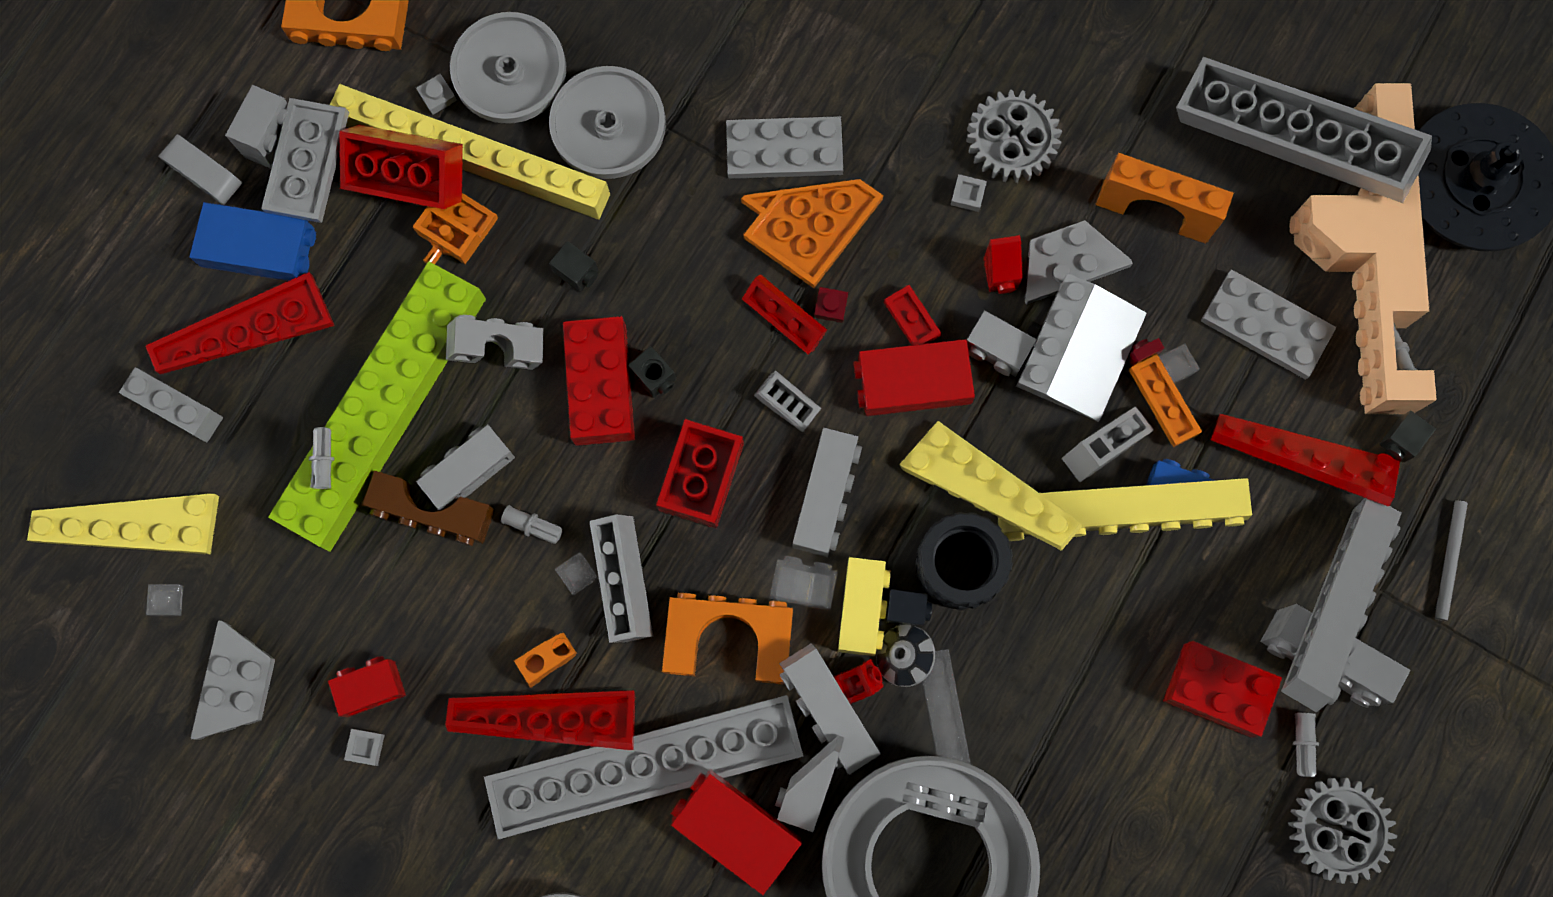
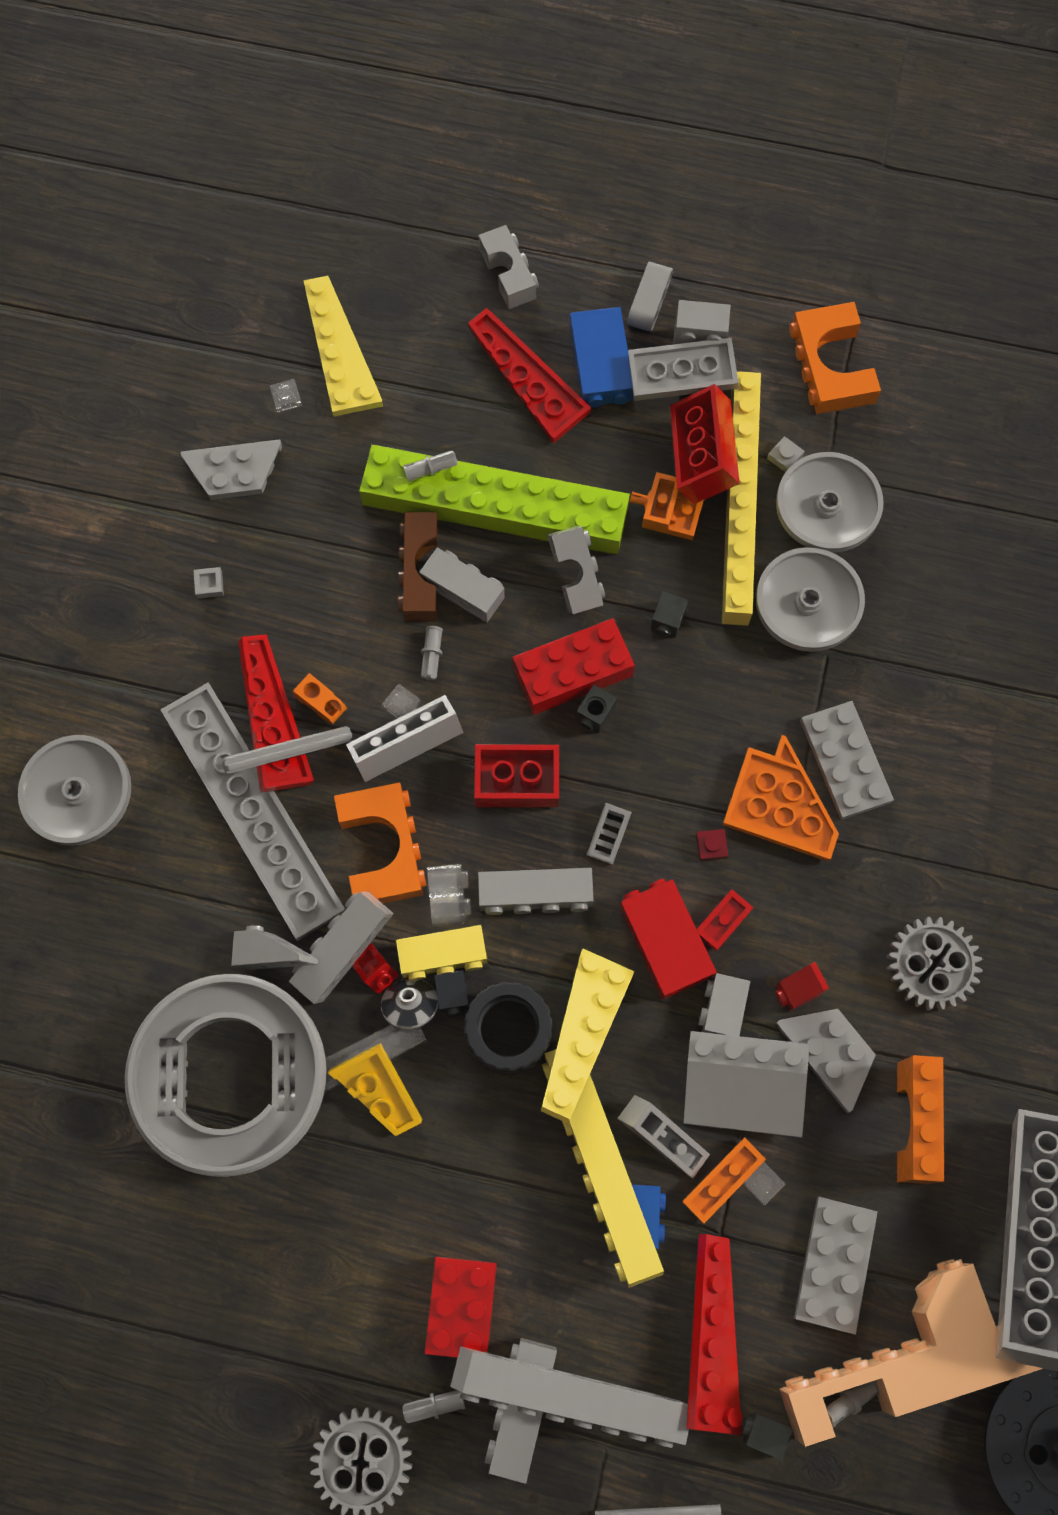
camera: 70 degrees right, 5 degrees down
light grey brick [119,367,223,442] -> none
red brick [328,656,406,717] -> none
red brick [670,769,802,895] -> none
red plate [742,274,827,355] -> none
light grey plate [951,174,987,212] -> none
dark red plate [1127,338,1165,367] -> none
none -> light grey axle [222,726,352,774]
none -> yellow wing [328,1043,422,1136]
none -> light grey arch [478,225,539,309]

